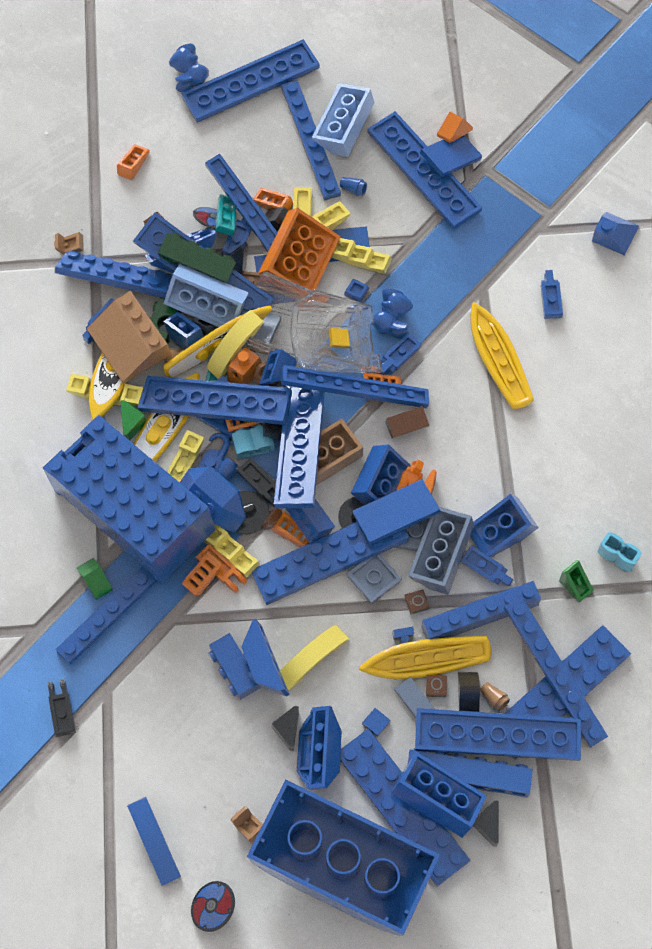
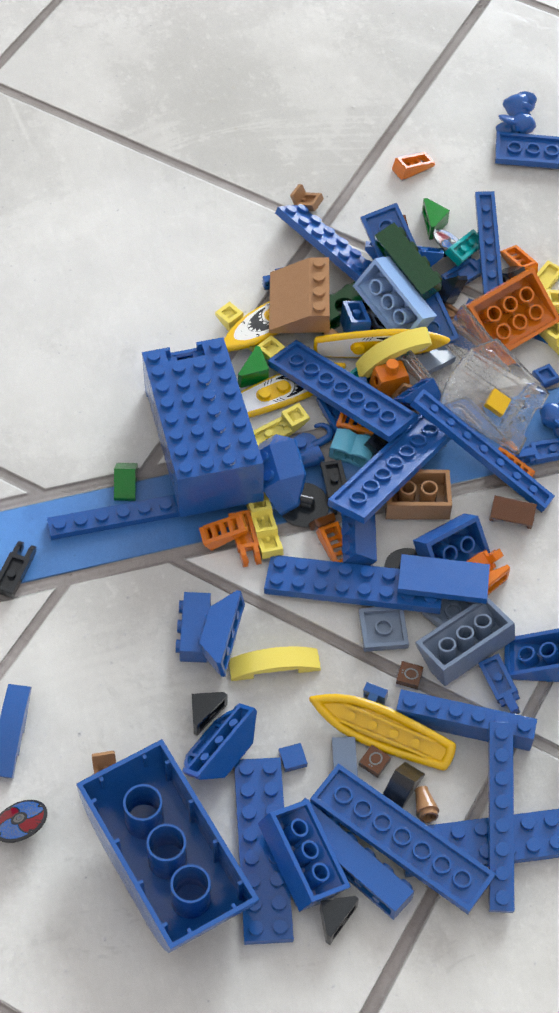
camera: 30 degrees right, 10 degrees down
none -> green slope [422,198,450,240]

